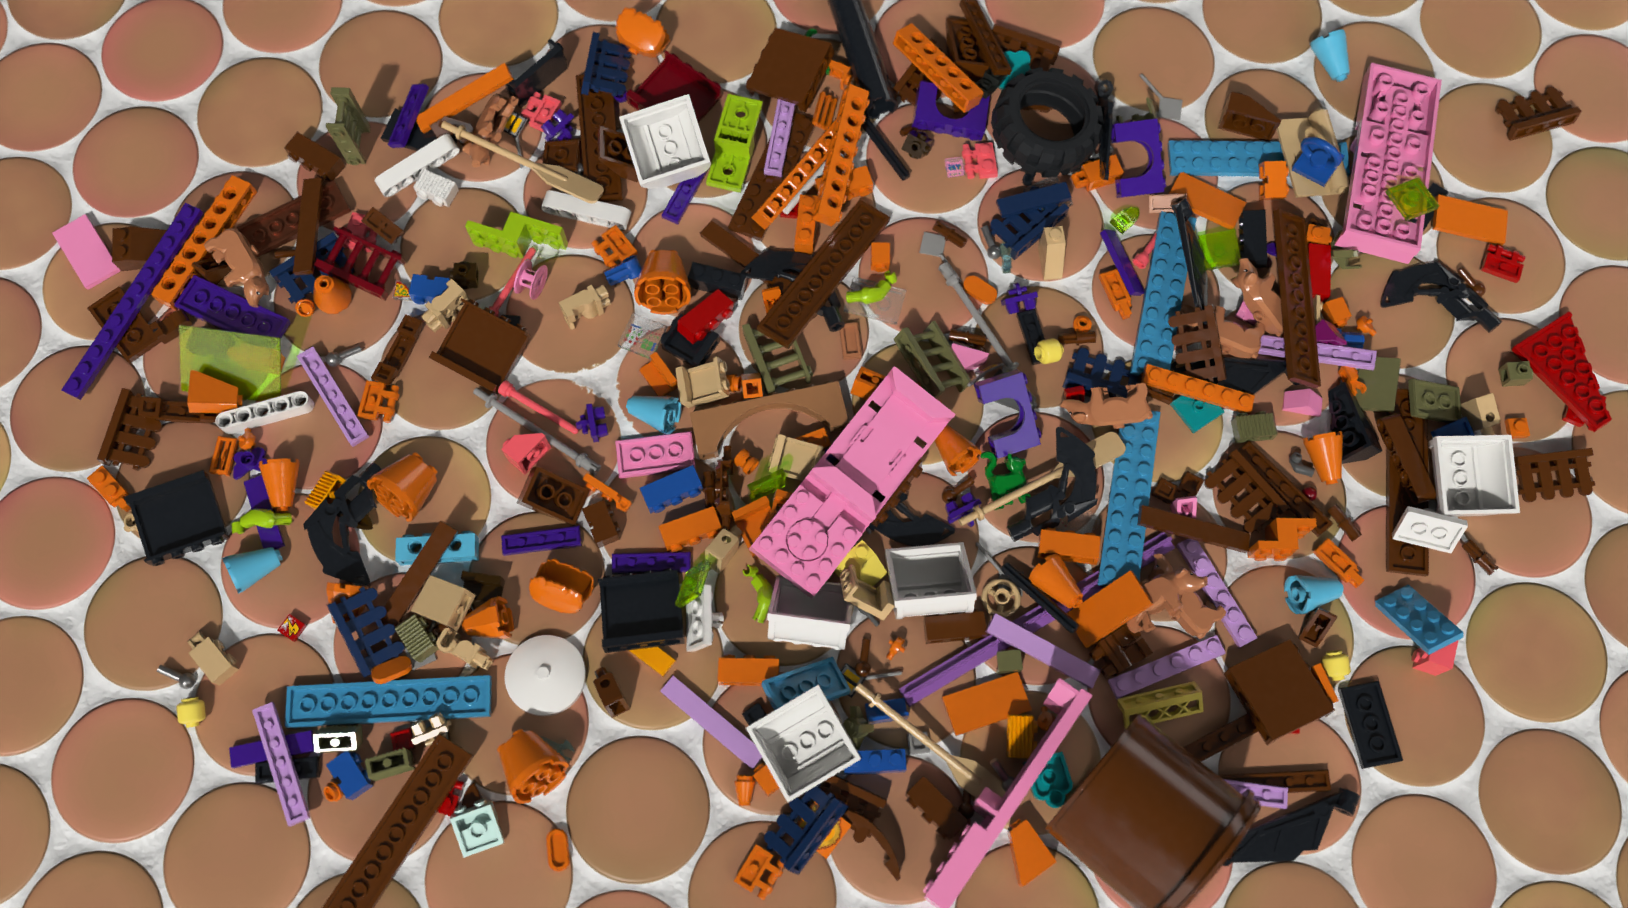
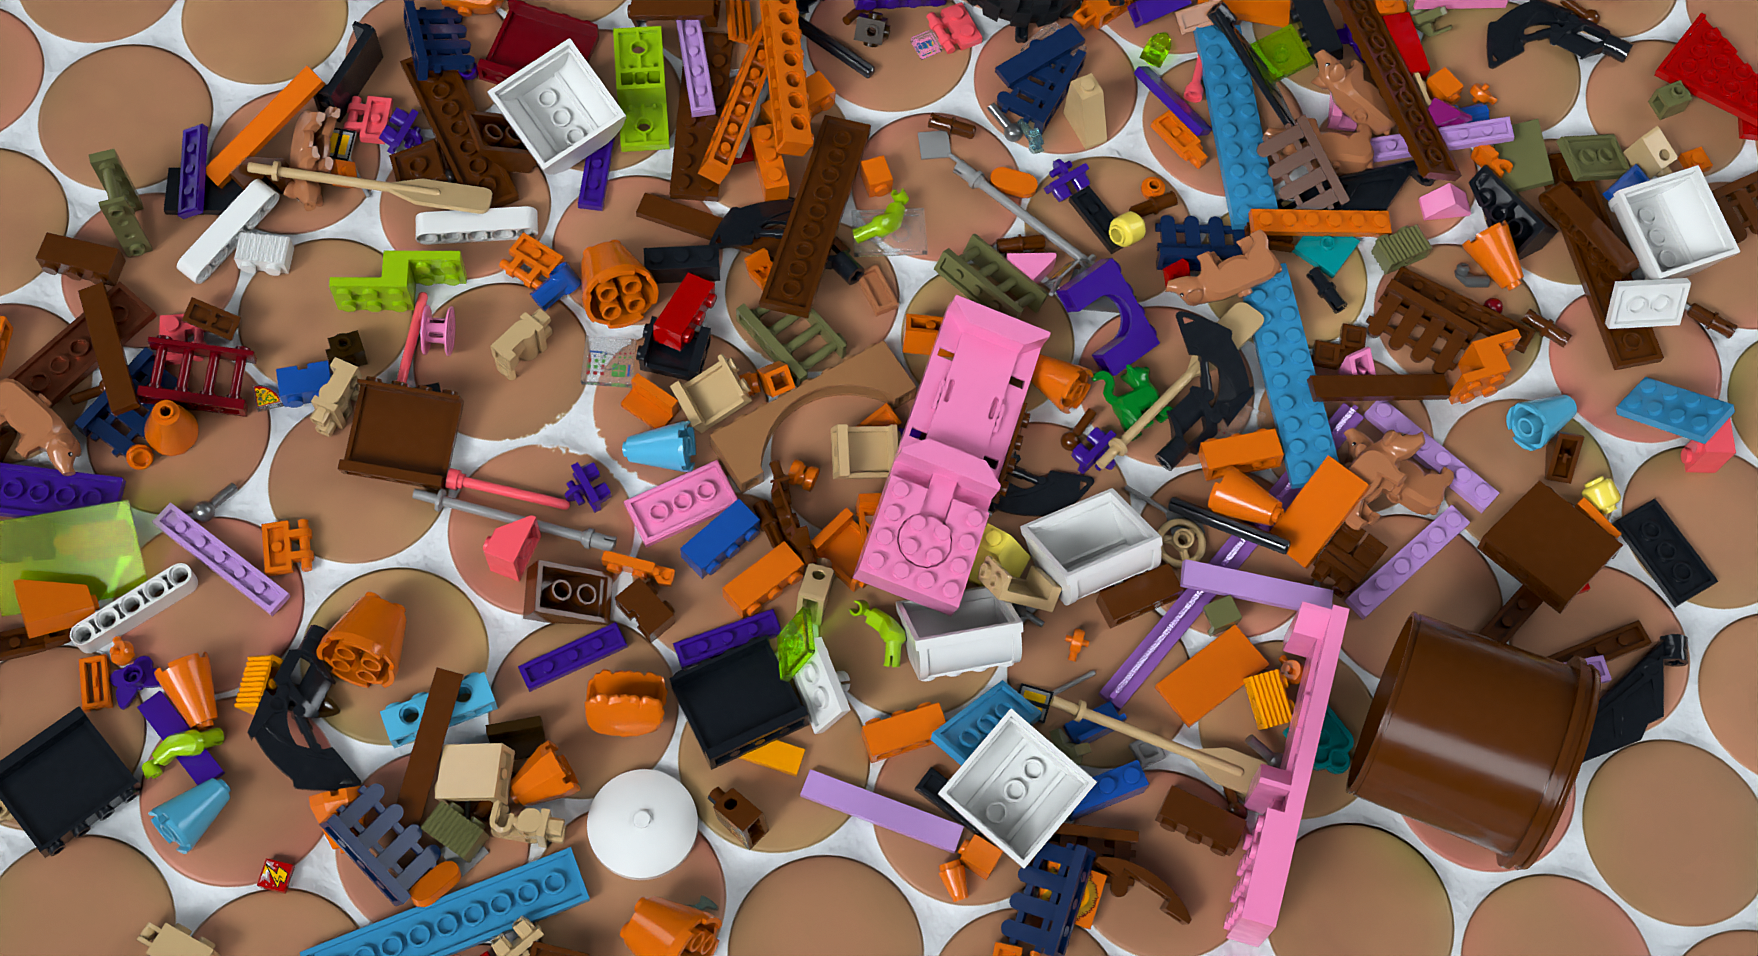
camera: 25 degrees left, 5 degrees down
reddish brown slope [371,314,423,386] -> none
clear neon green plate [747,468,786,502] -> none
reddish brown bar [855,639,871,677] -> none
orange slope [1007,819,1057,887] -> none
light yellow fence [1117,681,1204,729] -> none
orange hinge [1313,538,1365,588] -> none
none -> orange plate [331,159,357,188]
none -> black pin [1306,267,1348,314]

